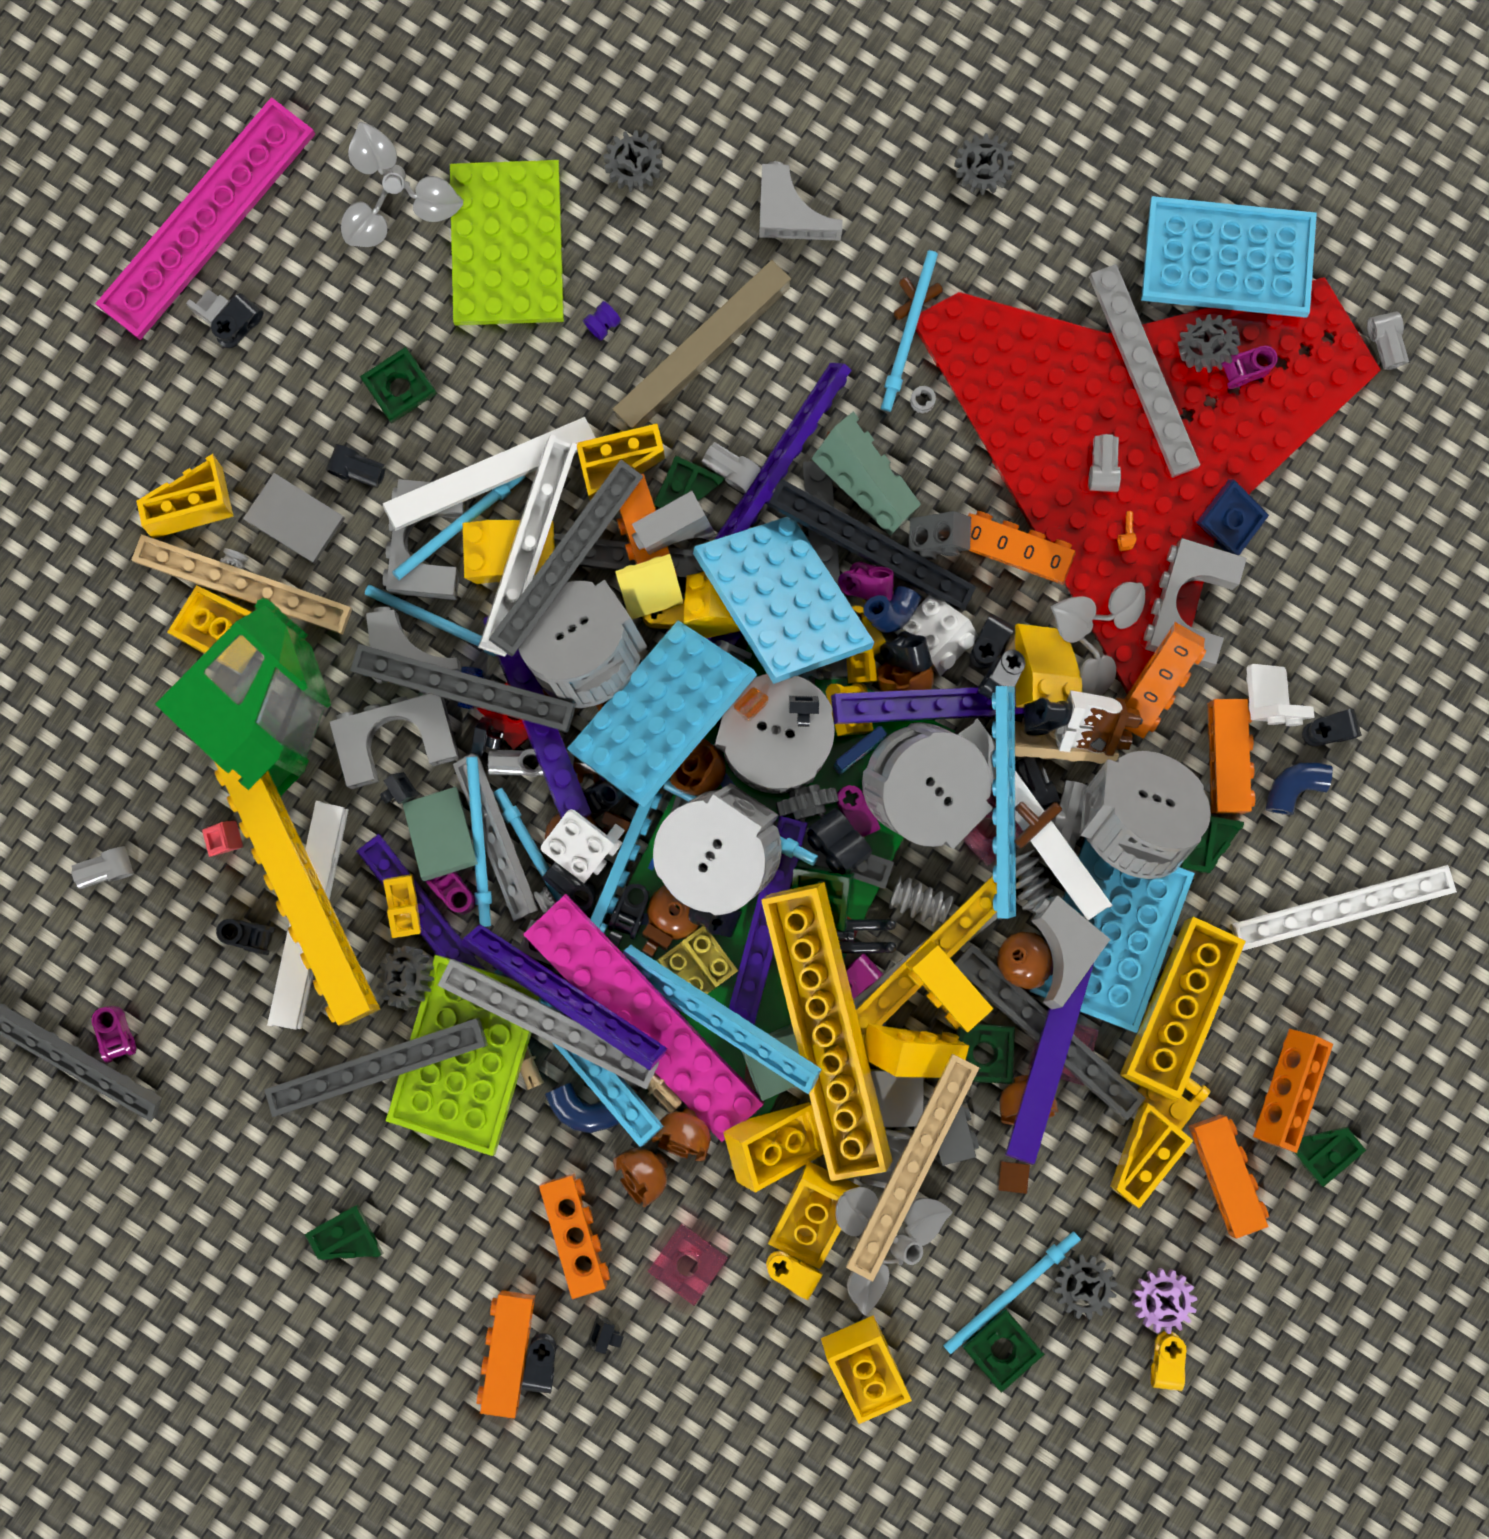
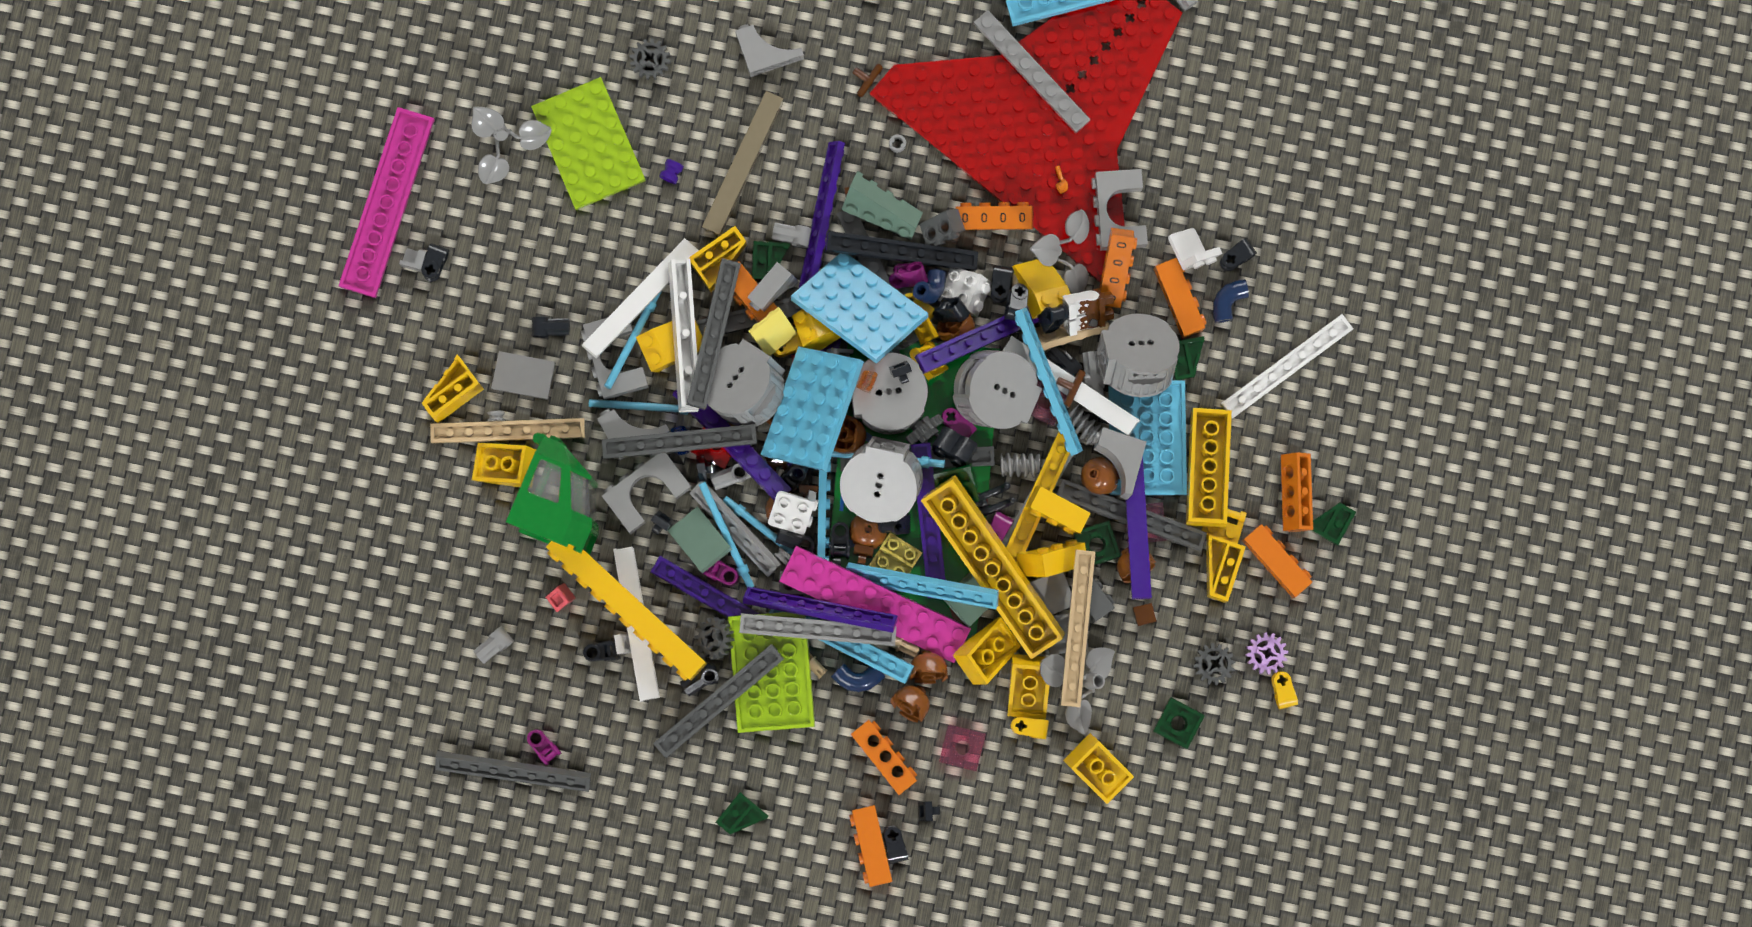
camera: 25 degrees left, 0 degrees up
dark green piece [360,347,437,424] -> none
yellow slope [383,874,421,938] -> none
dark blue tile [833,726,887,776] -> none
medium azure bar [880,250,938,412] -> none
medium azure bar [943,1231,1081,1354] -> none
light grey piece [1088,434,1121,492] -> none
dark grey gear [1178,315,1241,373] -> none
dark blue tile [1196,479,1269,555] -> none
magenta piece [1222,346,1278,389] -> none
none -> white tile [614,634,631,654]
none -> black piece [680,662,718,696]

